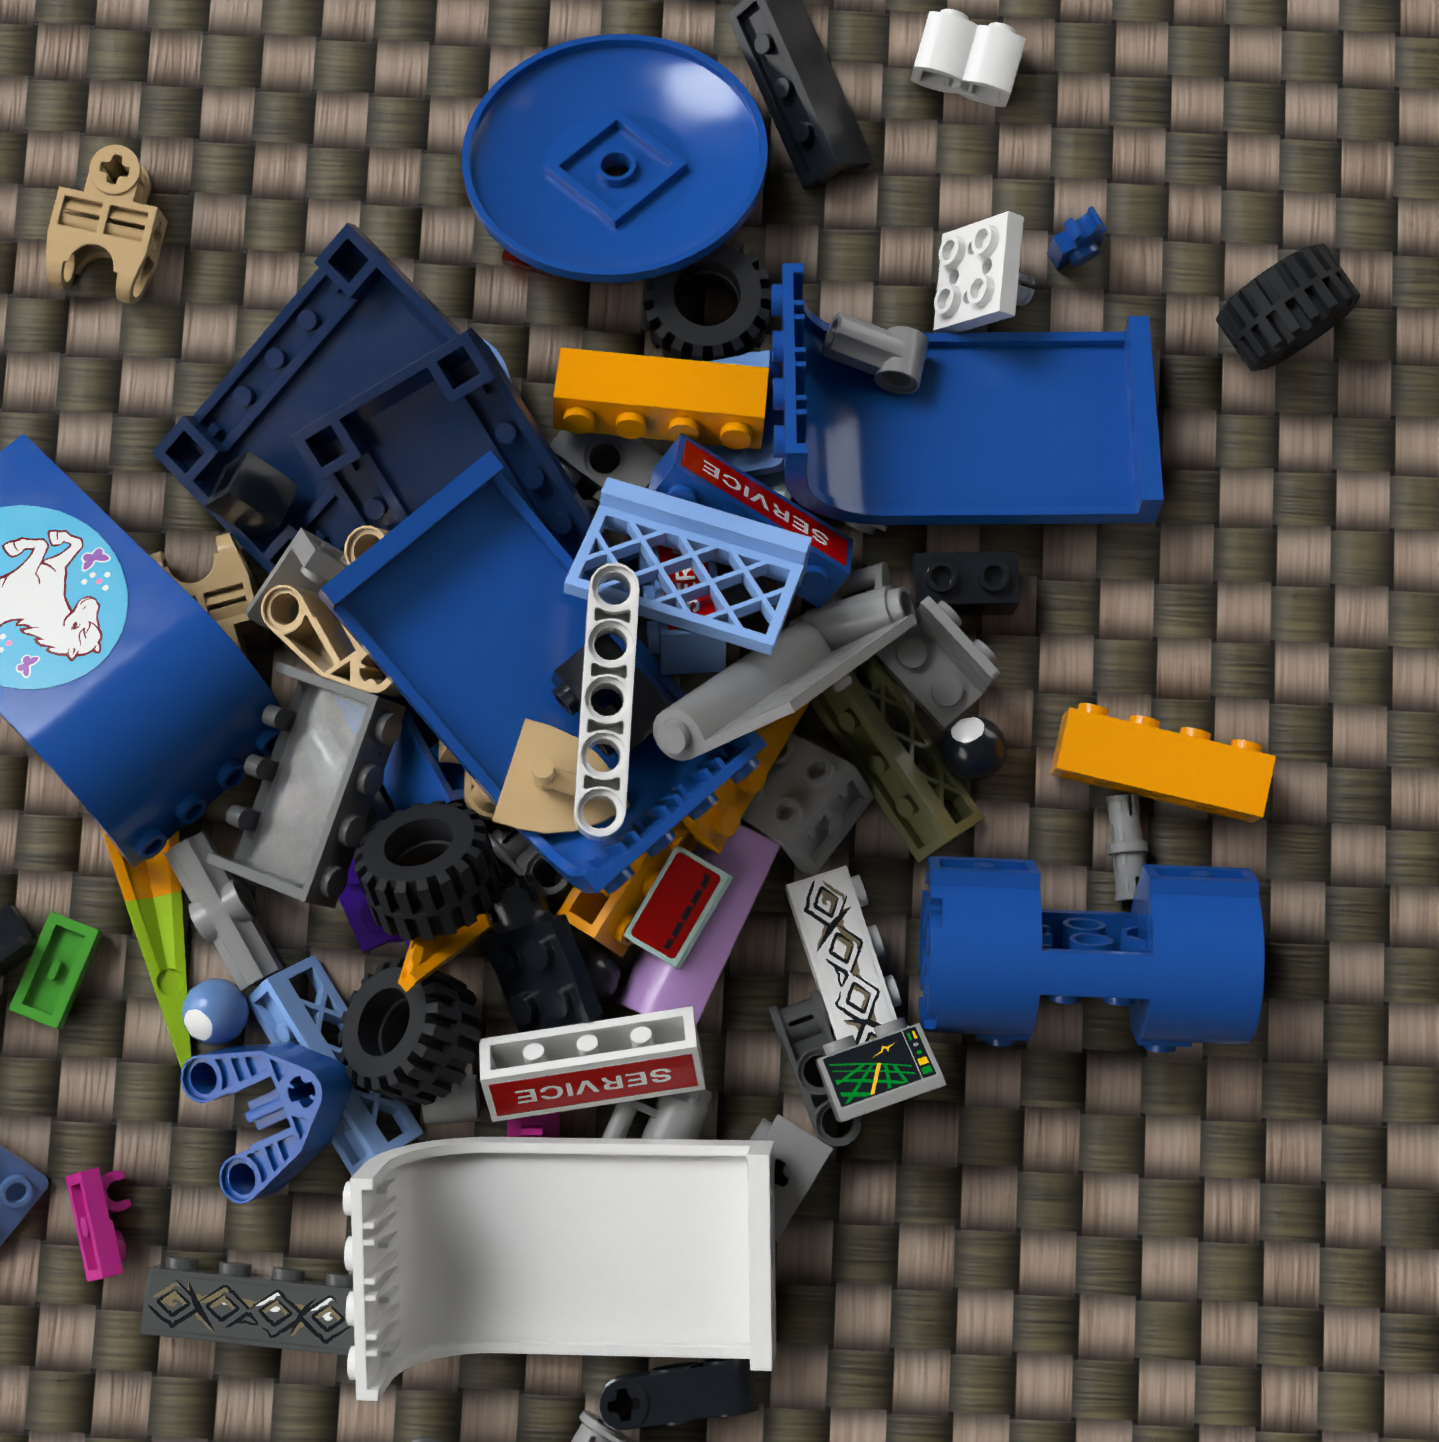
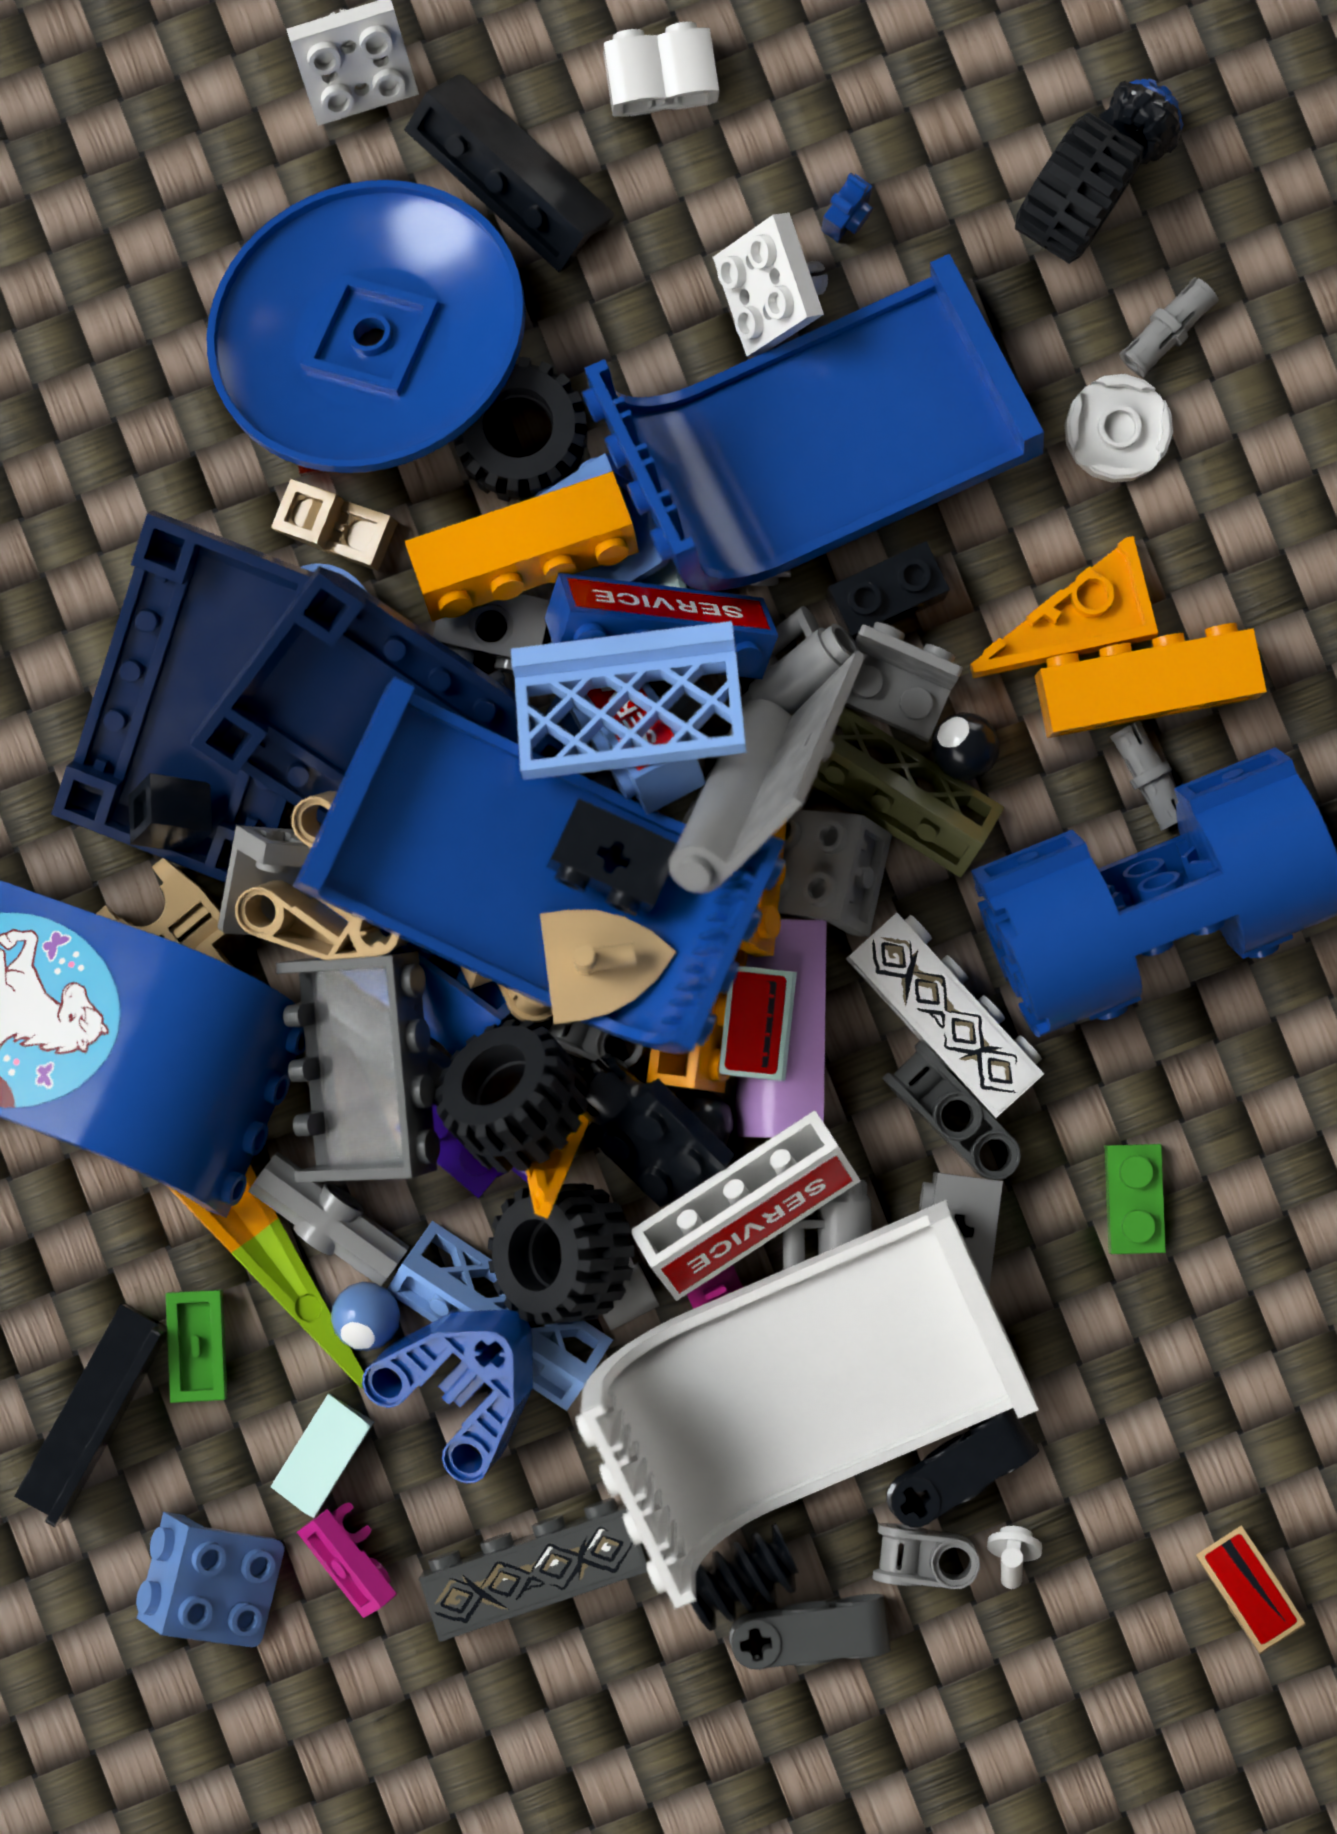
camera: 25 degrees left, 5 degrees up
white beam [574,563,640,841] -> none
slope [815,1017,946,1122] -> none
light grey piece [822,312,929,394] -> none
none -> light aqua slope [270,1393,374,1519]
none -> tan slope [271,479,398,571]
none -> black piece [691,1523,799,1631]
none -> light orange wing [970,536,1158,679]
none -> white tile [1064,374,1173,483]
none -> black piece [1099,79,1184,165]
none -> bright green plate [1104,1144,1166,1254]
none -> light grey pin [1119,277,1219,377]

